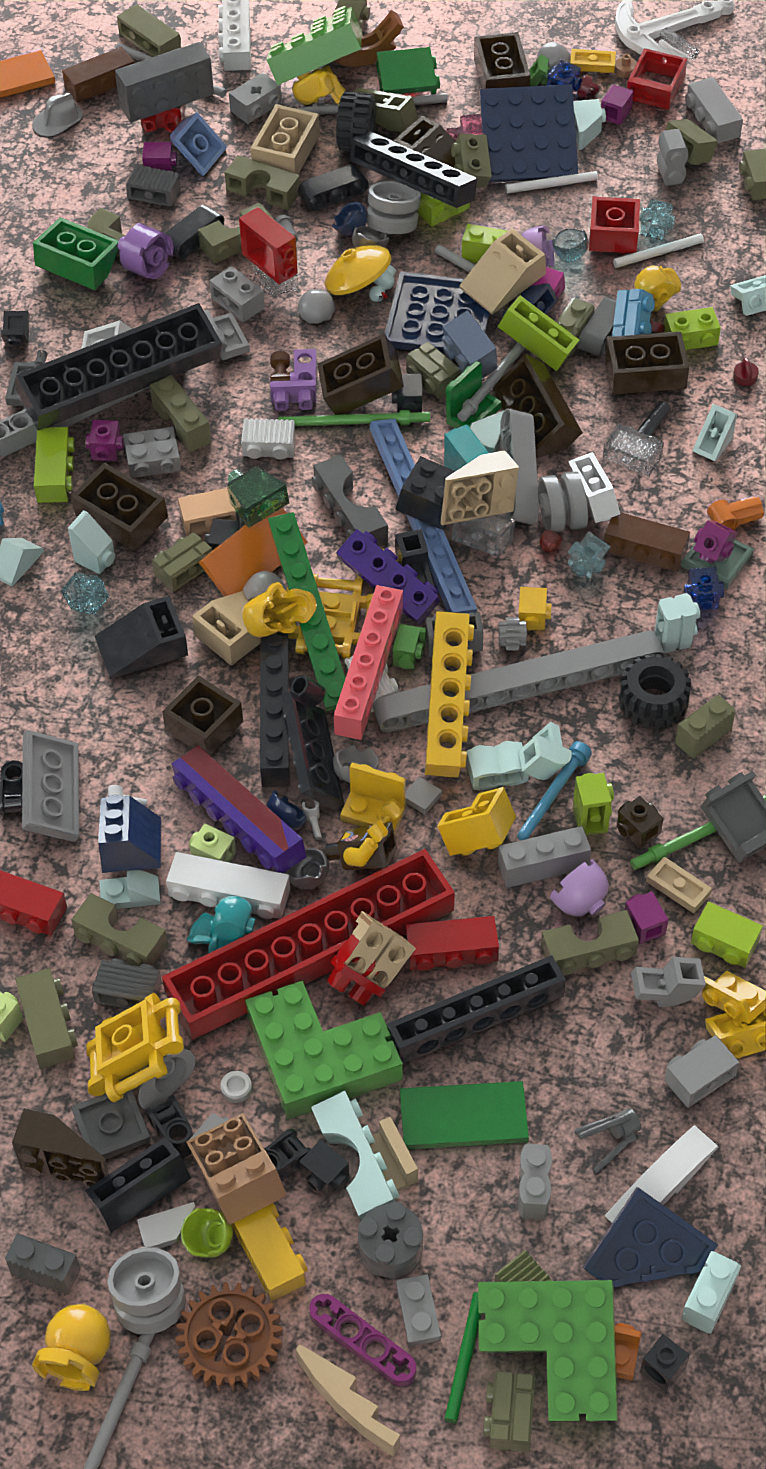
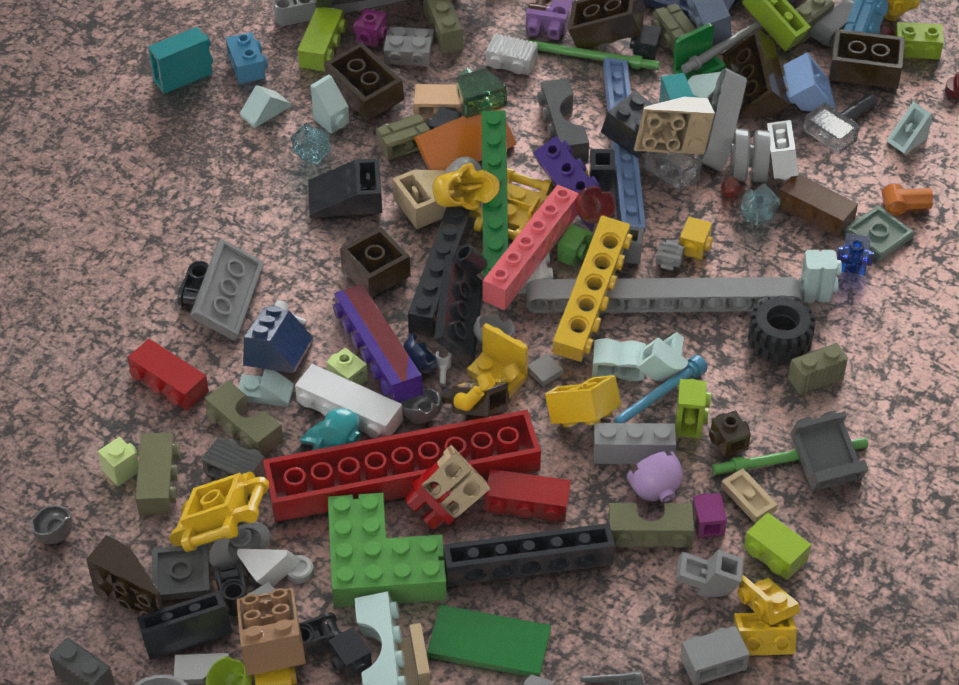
camera: 15 degrees right, 5 degrees down
magenta brick [693,520,738,564] -> none
none -> white slope [237,549,300,587]
none -> clear red hair [576,186,616,224]
none -> light blue slope [783,52,836,113]

